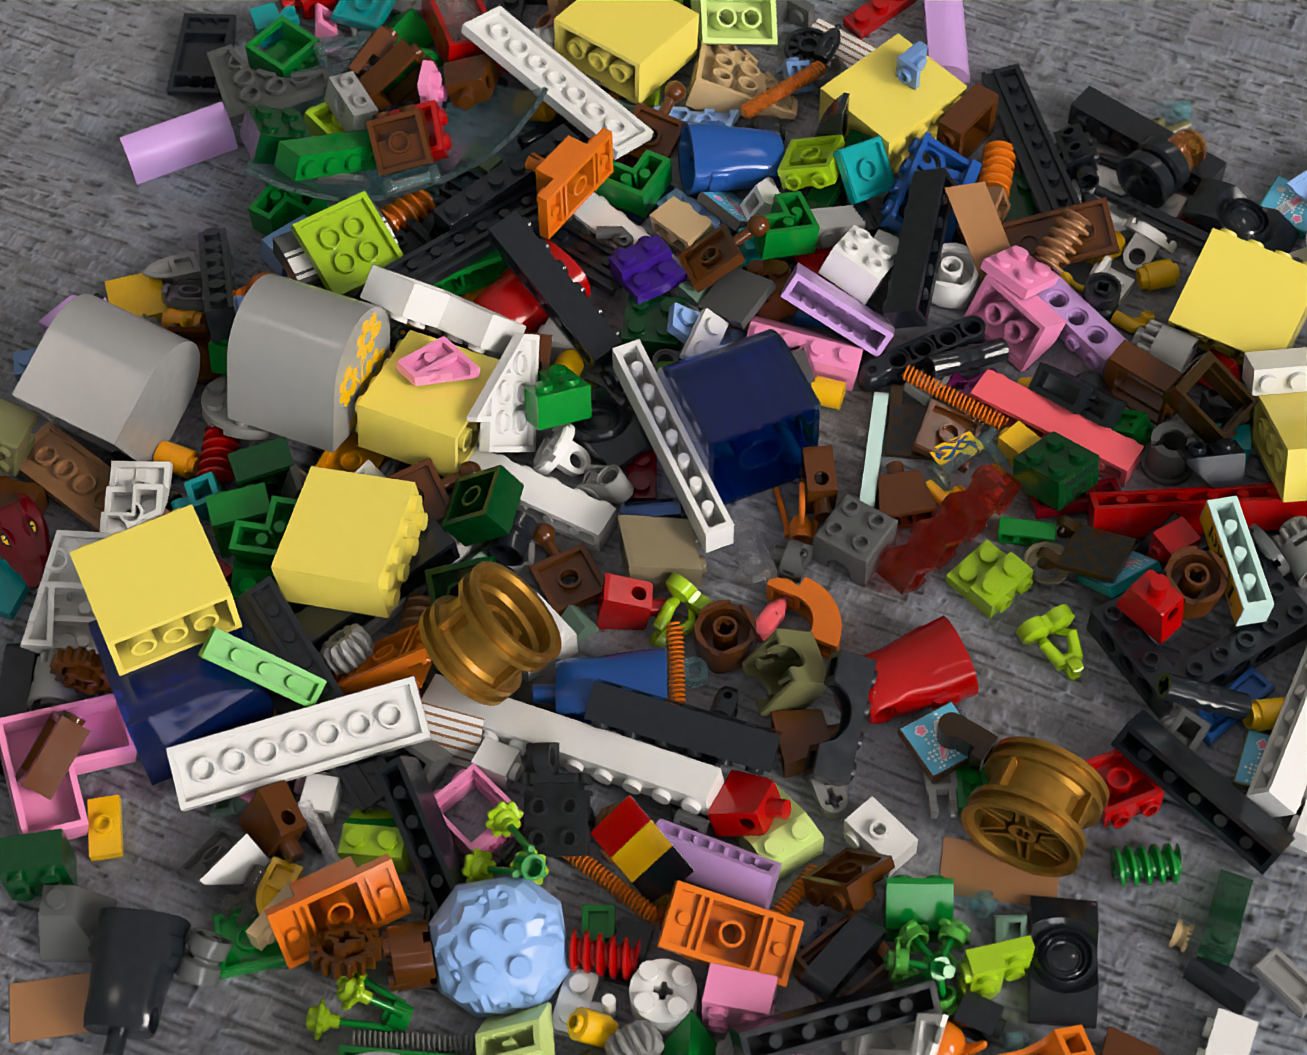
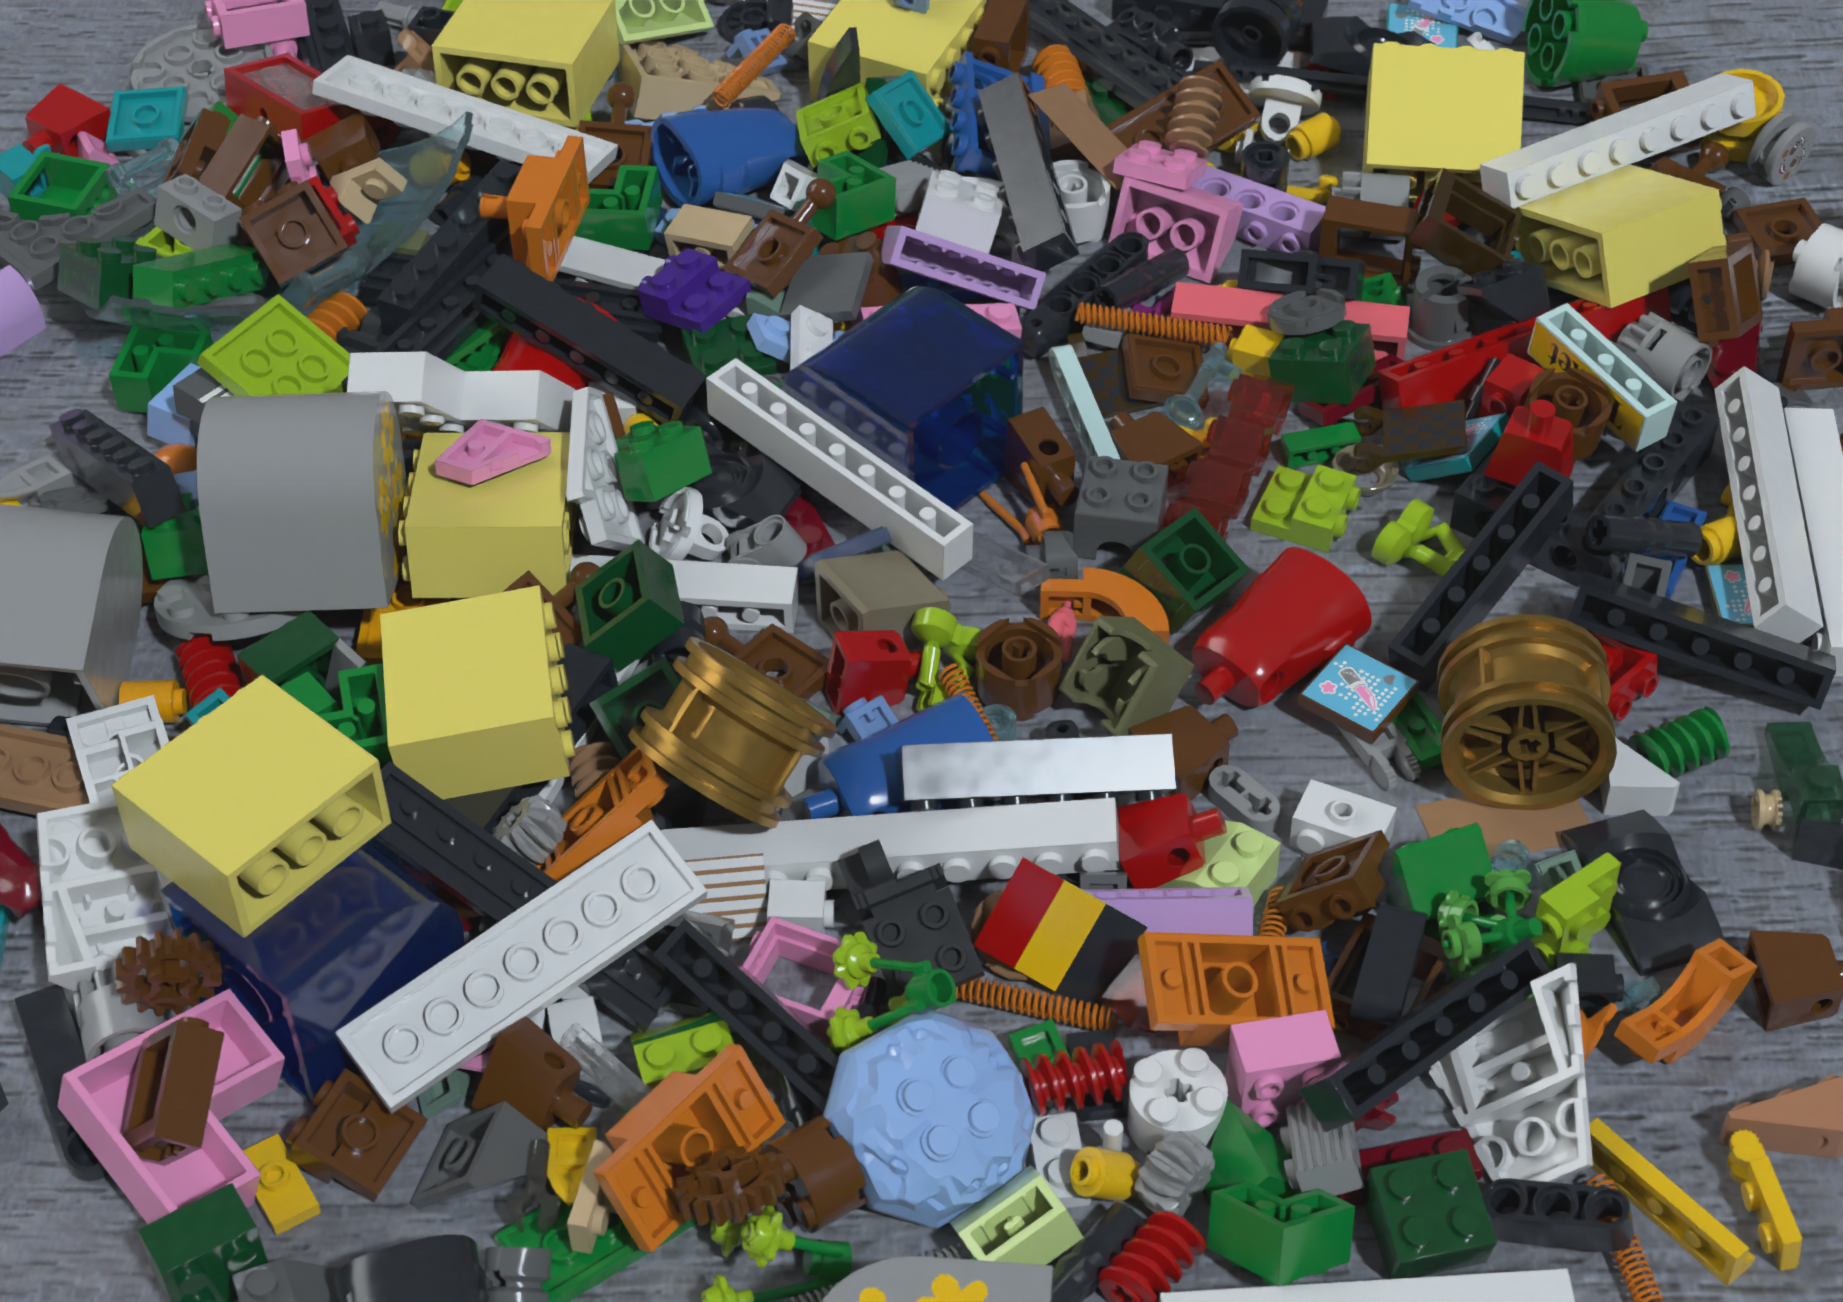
camera: 25 degrees left, 10 degrees down
plate [198,626,327,707] -> none
dark grey arm [596,226,634,249] -> none
black arch [802,650,878,787] -> none
yellow sticker [930,431,981,466] -> none
dark brown leg [936,712,998,773] -> none
none -> reddish brown plate [286,1068,428,1202]
none -> tan slope [330,158,408,224]
none -> medium blue bracket [837,695,899,741]
none -> dark green brick [1120,507,1250,634]
none -> dark grey tile [1267,288,1347,335]
none -> black brick [1388,461,1573,693]
none -> white slope [1599,738,1680,816]

